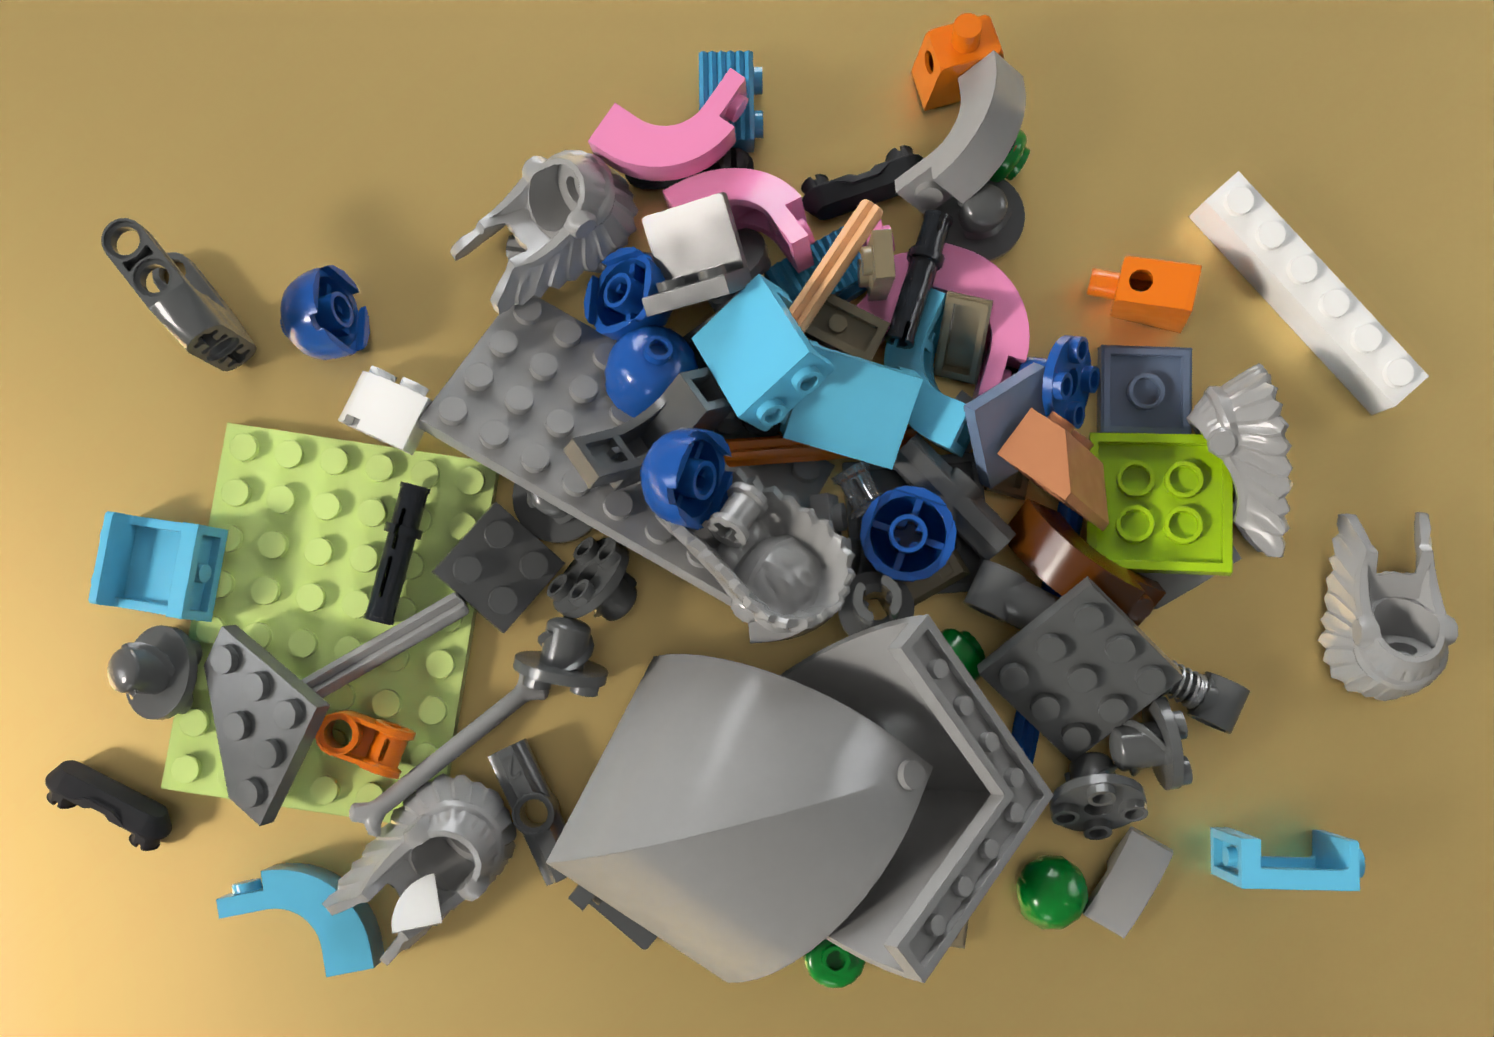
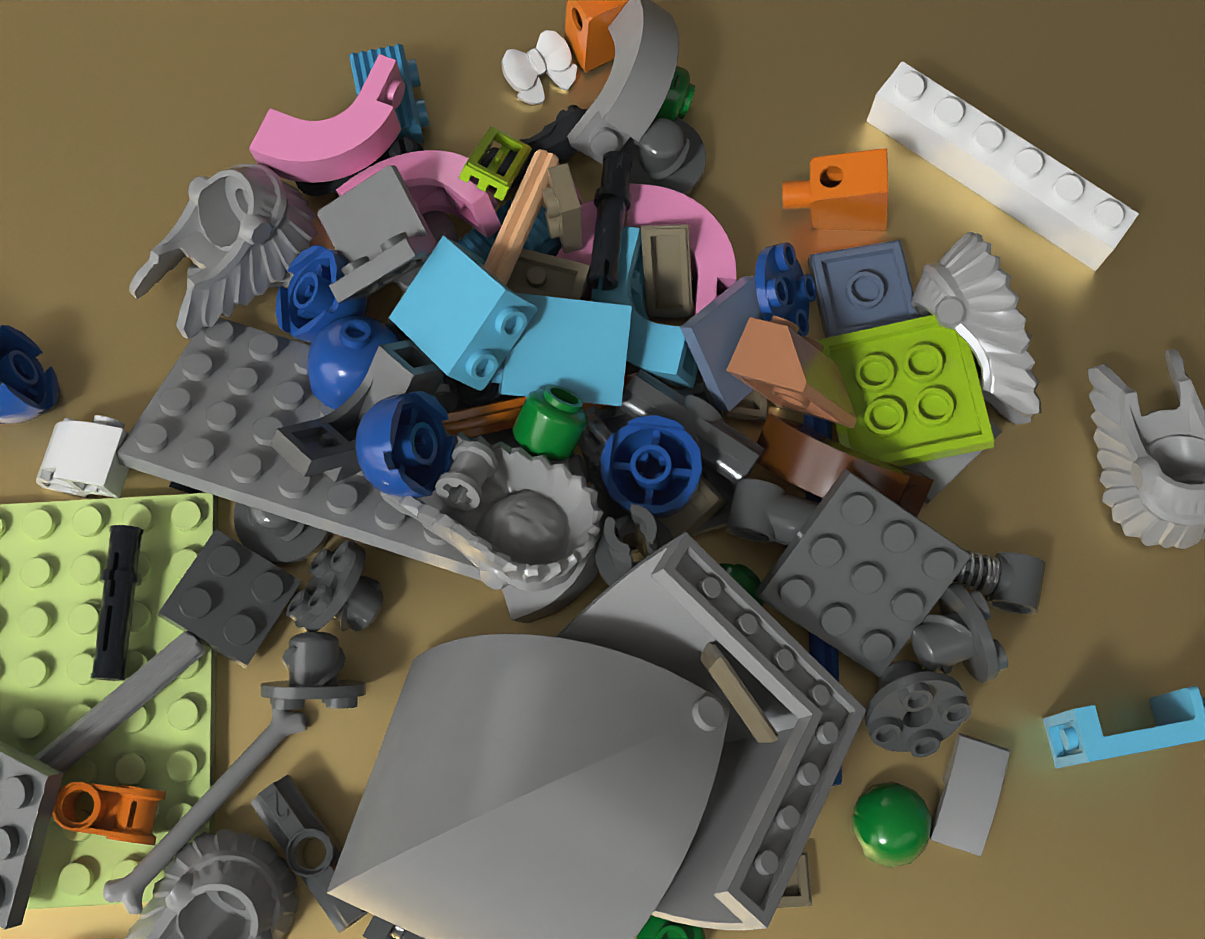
camera: 10 degrees left, 10 degrees down
none -> lime tile [459,127,532,201]
none -> white piece [501,30,577,105]
none -> green head [512,385,588,461]
none -> dark tan tile [700,642,779,743]

